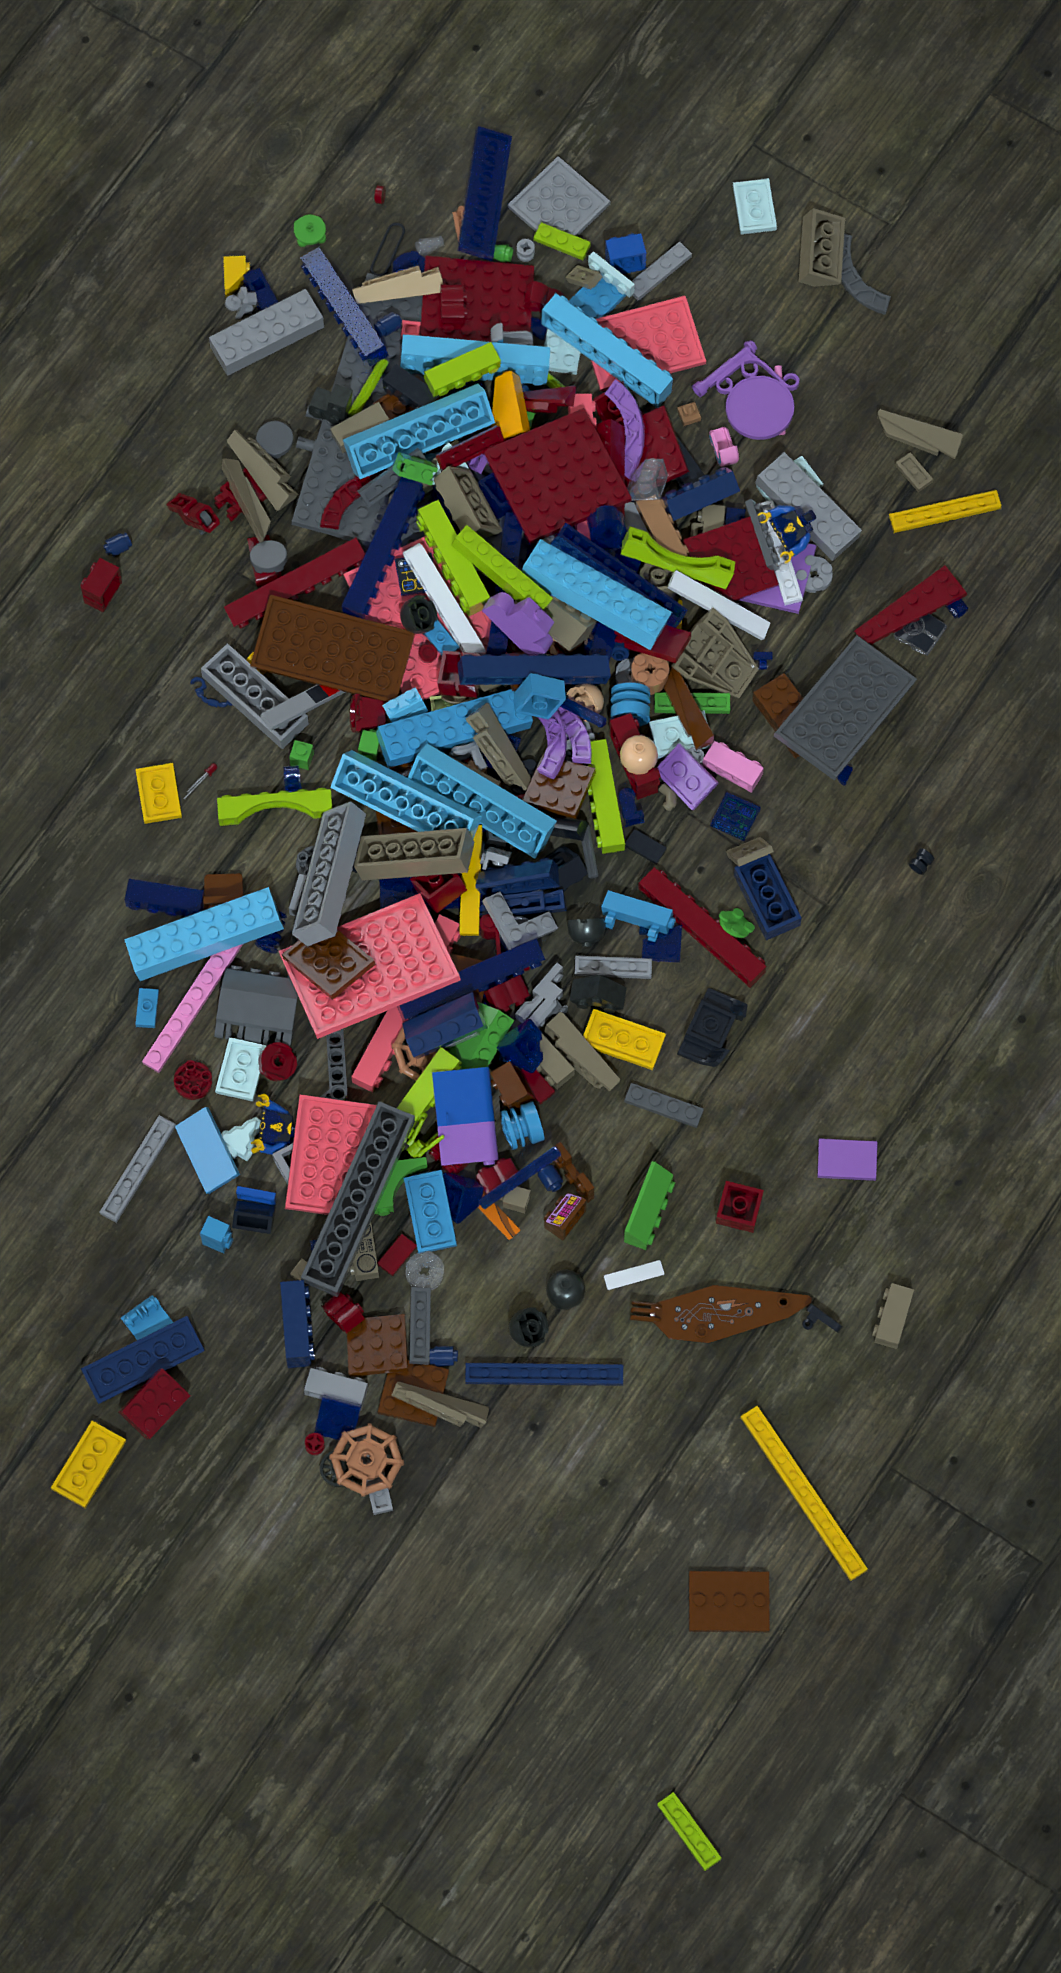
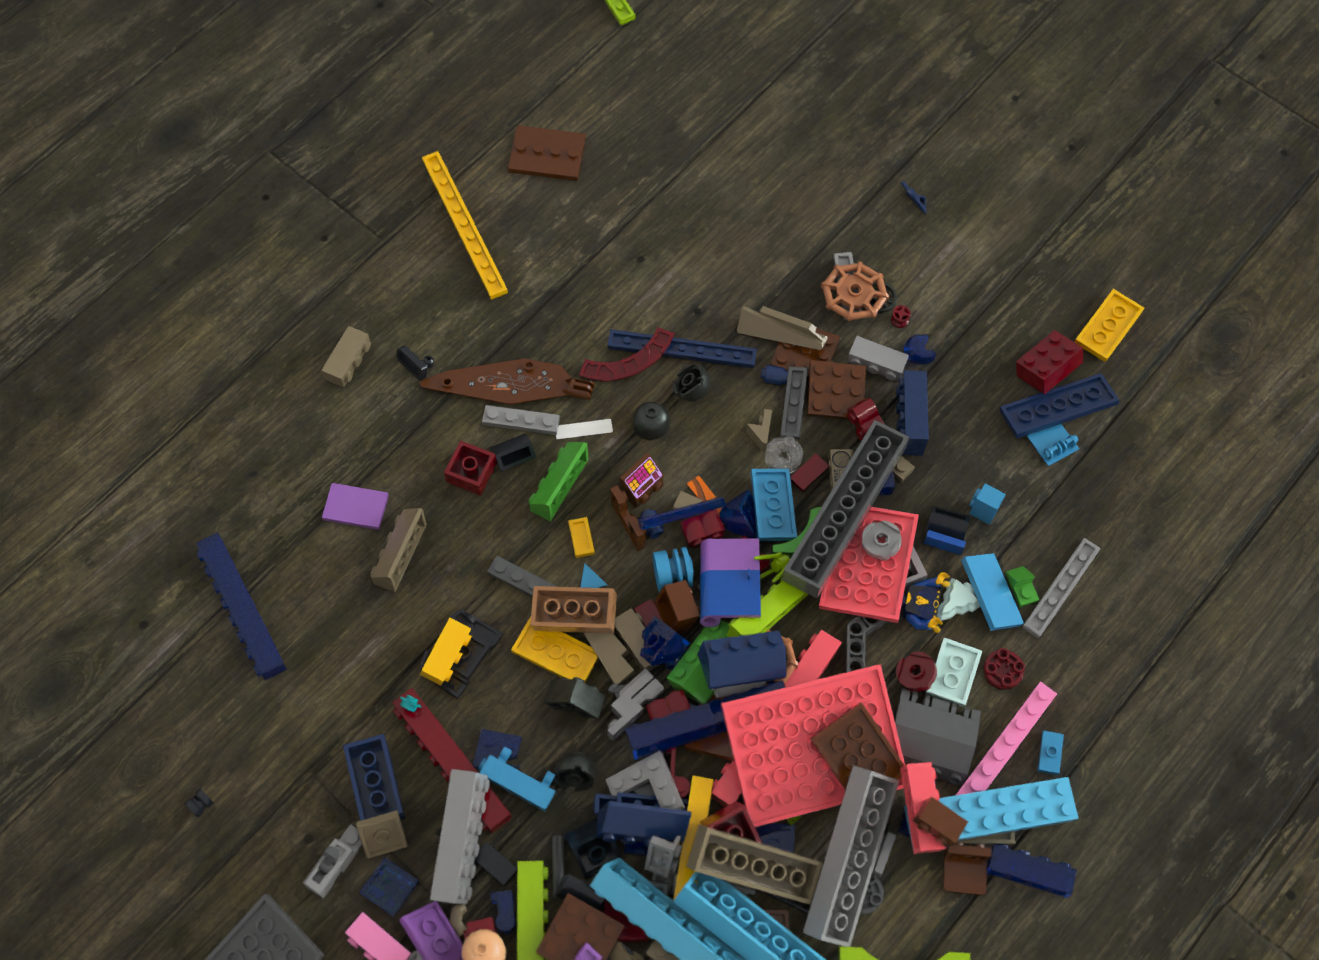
camera: 175 degrees left, 5 degrees down
clear blue plate [314,1395,362,1443] -> none
light grey tile [575,956,652,979] -> none
bright green piece [719,908,755,938] -> none
none -> clear blue brick [196,533,287,681]
none -> light grey plate [303,824,363,899]
none -> dark tan slope [370,508,427,592]
none -> teal plate [400,695,421,712]
none -> yellow brick [420,618,472,686]
none -> light grey brick [430,769,490,904]
none -> light grey plate [482,405,560,435]
none -> black brick [490,434,537,471]
none -> medium nougat brick [530,586,617,634]
none -> yellow tile [568,517,595,558]
none -> dark red tile [579,327,675,382]
none -> dark azure piece [580,564,607,588]
none -> dark tan slope [746,409,772,452]
none -> light grey plate [862,521,902,561]
none -> coral brick [900,762,945,854]
none -> dark blue hand [901,181,926,215]
none -> clear blue helmet [904,334,935,365]
none -> reddish brown brick [913,797,968,846]
none -> bright green slope [1005,566,1039,608]

